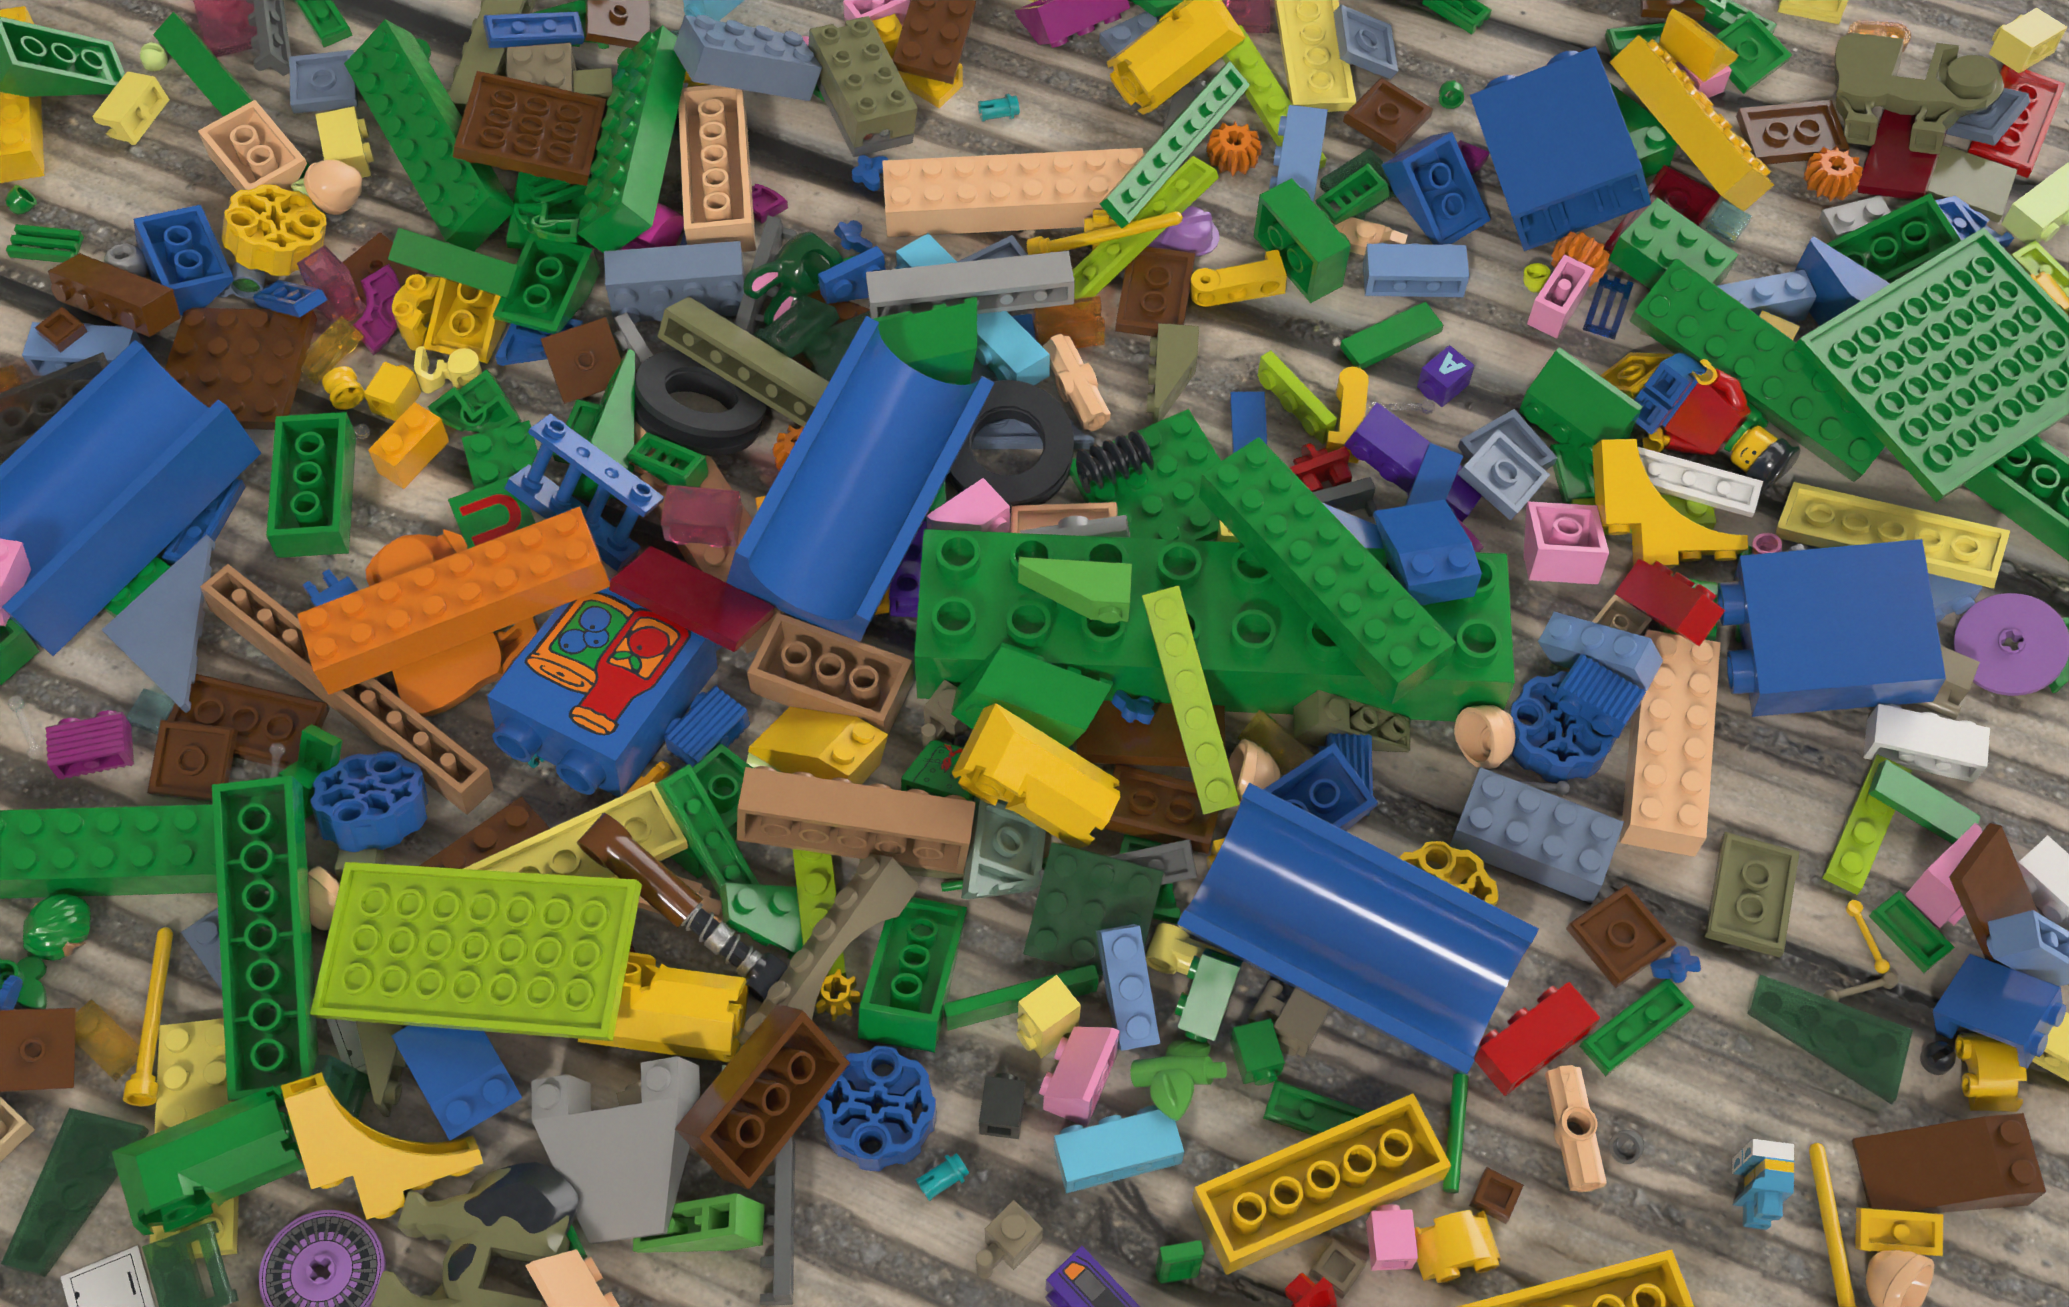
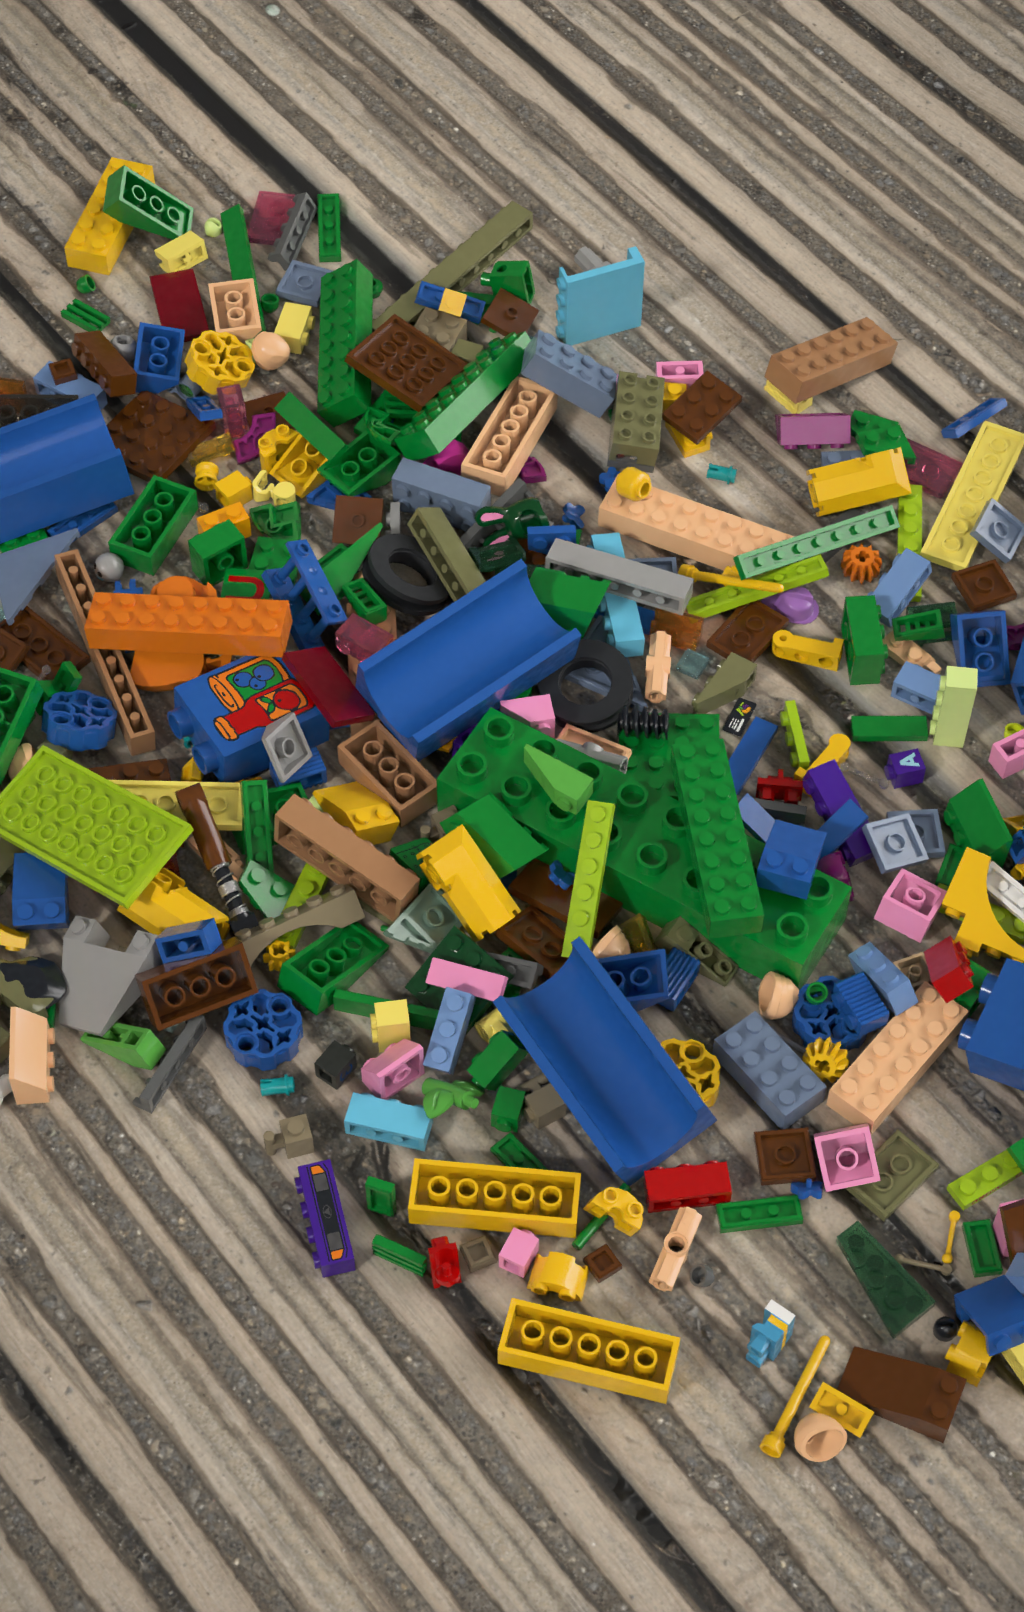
camera: 30 degrees right, 5 degrees down
none -> light grey piece [94,552,124,583]
none -> dark red tile [149,269,209,342]
none -> blue brick [155,918,222,964]
none -> yellow plate [181,757,204,782]
none -> green brick [188,519,248,586]
none -> green hinge [261,293,279,313]
none -> light grey slope [261,712,313,783]
none -> bright pink tile [425,957,508,1001]
none -> yellow brick [438,288,467,317]
none -> yellow cylinder [583,1187,644,1237]
none -> yellow head [616,467,652,501]
none -> clear light blue tile [676,648,709,680]
none -> black sticker [722,698,757,737]
none -> yellow gear [802,1037,849,1083]
none -> green hinge [805,982,828,1005]
none -> bright pink slope [813,1123,881,1192]
none -> yellowish green brick [929,666,978,748]

